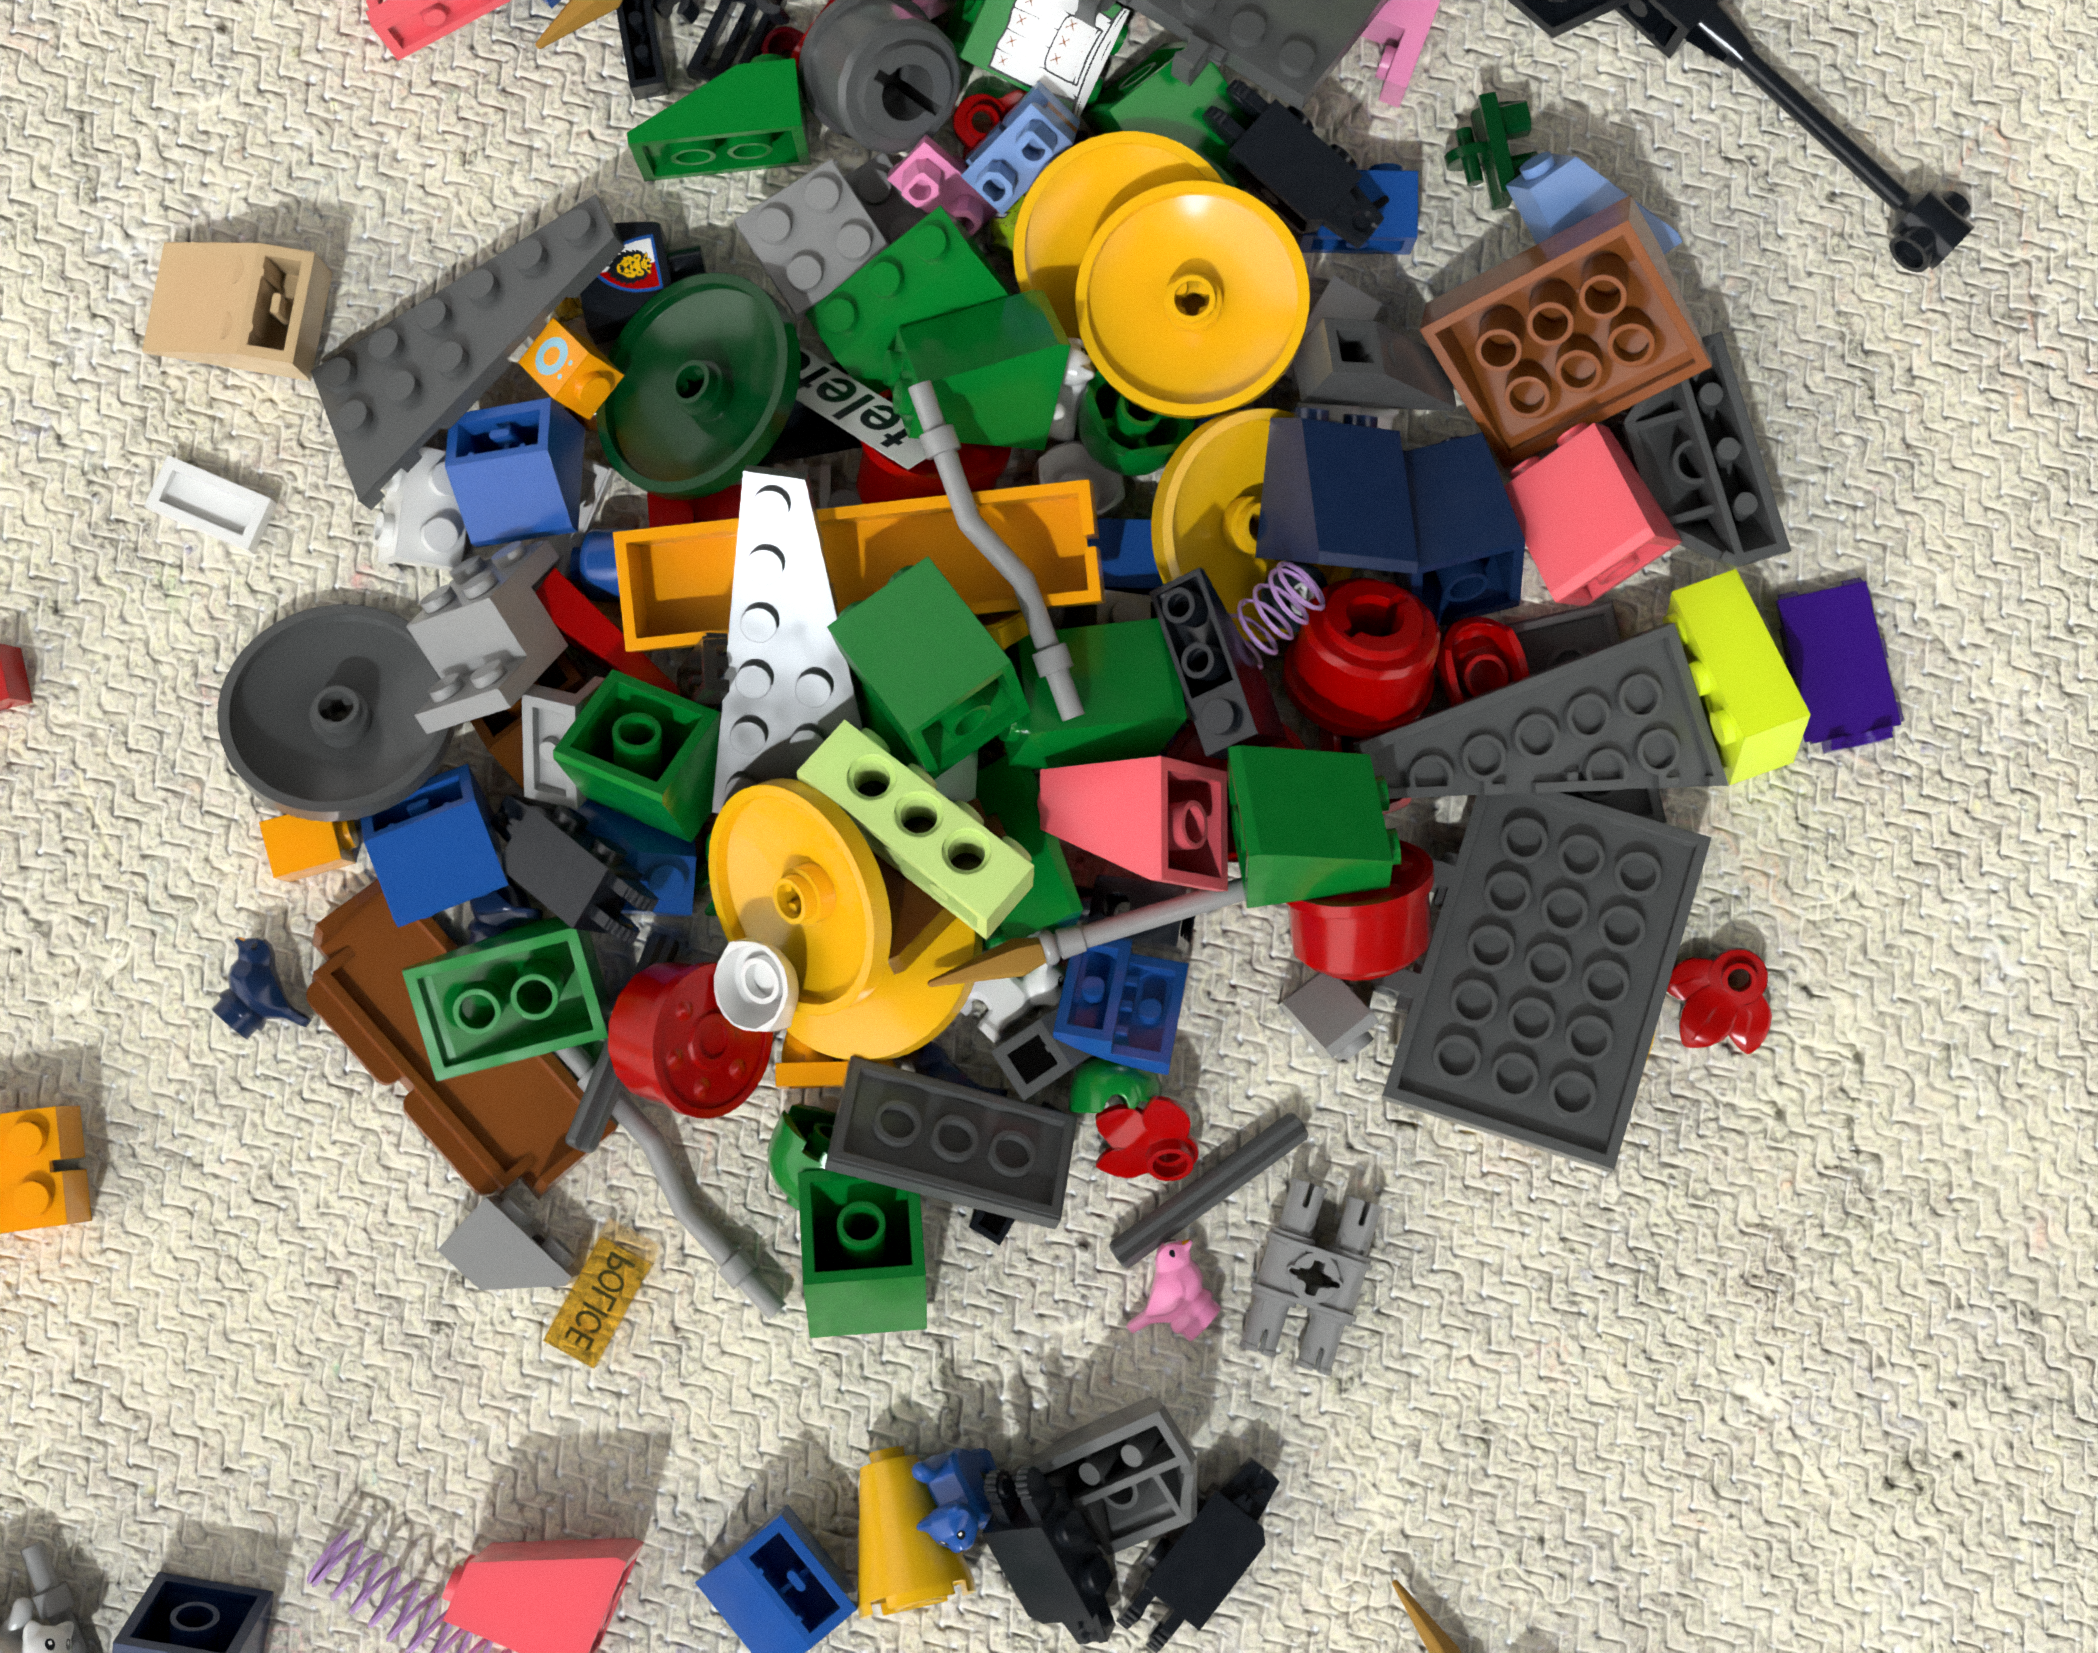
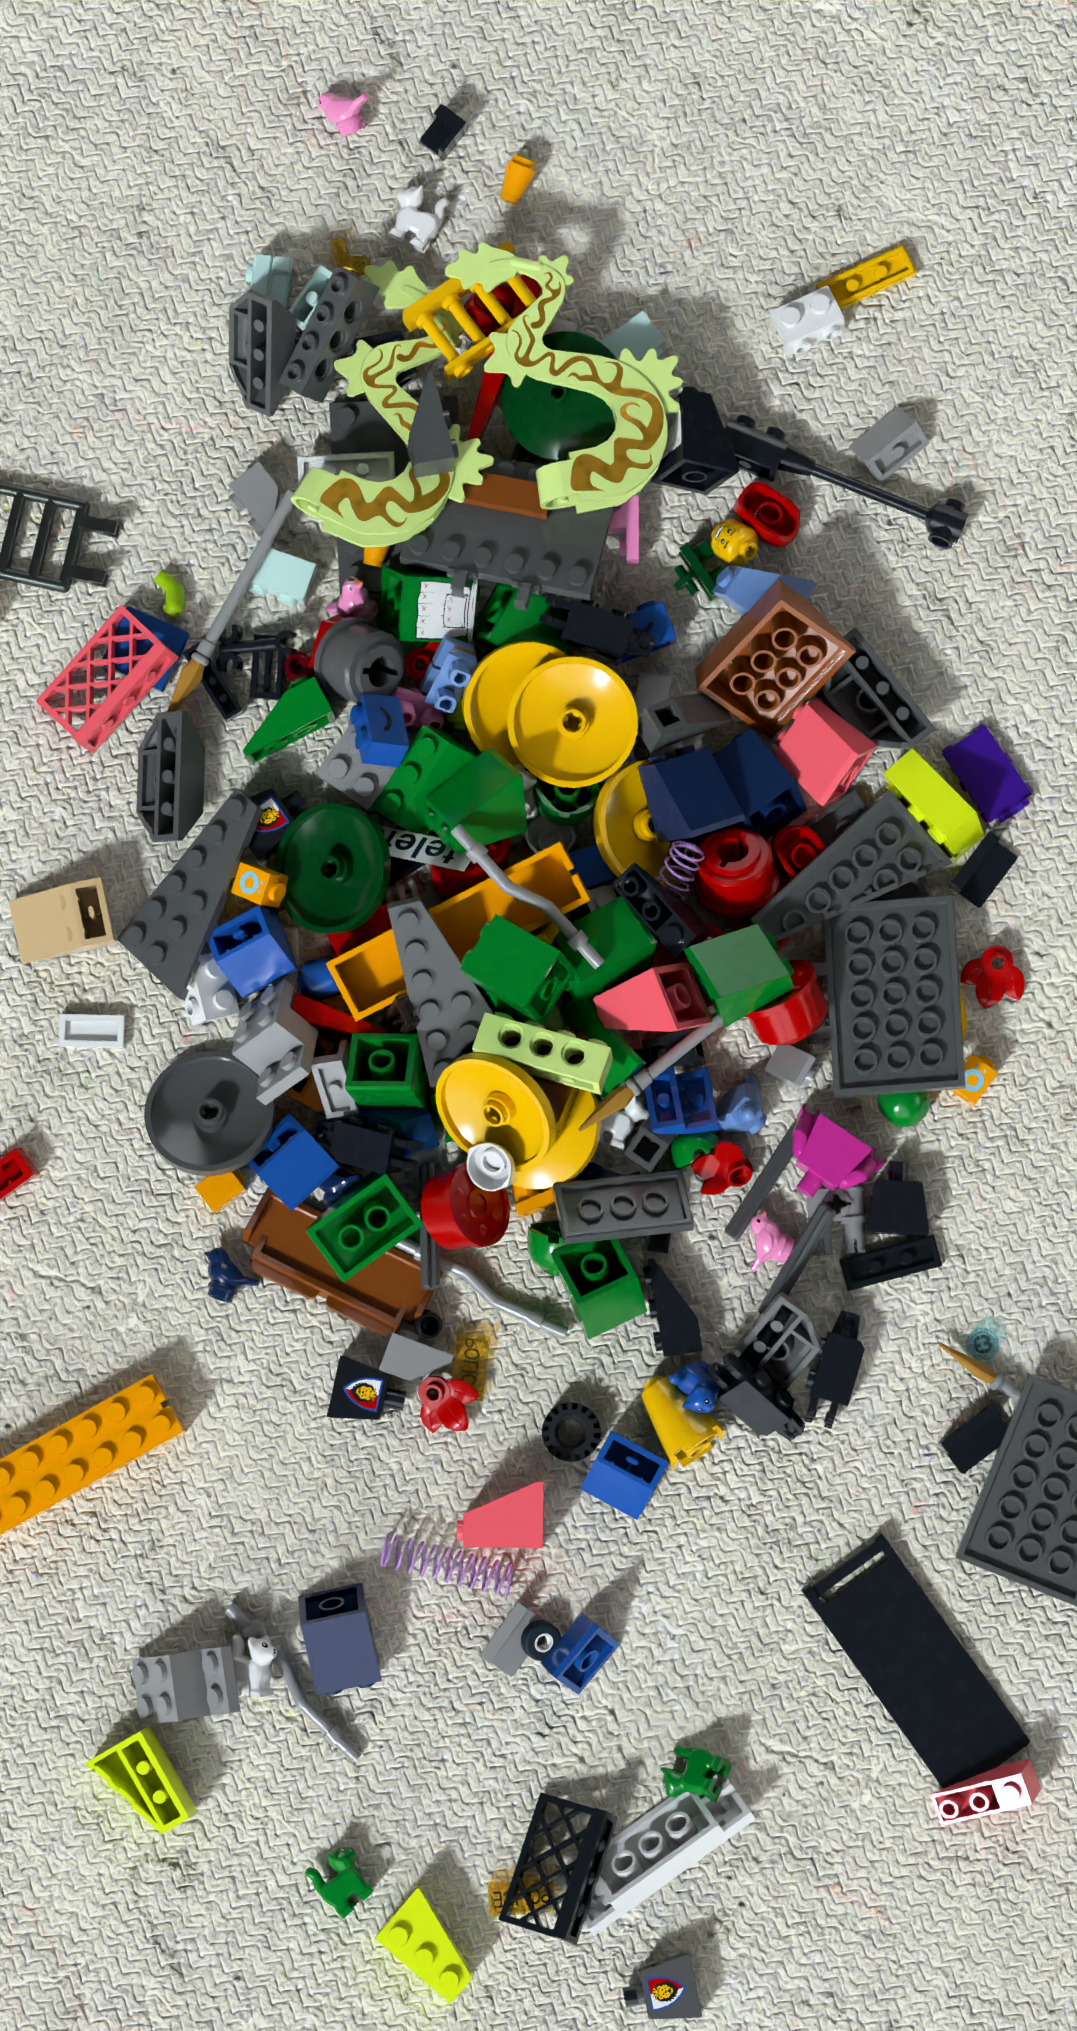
camera: 15 degrees left, 0 degrees up
none -> dark grey wedge [136,711,205,842]
none -> black torso [327,1355,407,1420]
none -> blue brick [350,693,409,768]
none -> black piece [413,1309,443,1339]
none -> red plate [418,1376,479,1433]
none -> black tyre [542,1402,601,1462]
none -> black slope [643,1258,703,1357]
none -> yellow head [711,519,759,566]
none -> medium blue rock [714,1073,767,1135]
none -> red piece [734,481,800,548]
none -> dark grey axle [758,1203,836,1314]
none -> dark pink torso [792,1103,887,1198]
none -> black tile [839,1234,942,1292]
none -> light grey panel [849,407,929,484]
none -> black torso [865,1161,929,1236]
none -> green hair [877,1092,931,1127]
none -> black panel [949,831,1017,908]
none -> light orange brick [950,1054,998,1107]
none -> clear light blue tile [966,1328,999,1361]

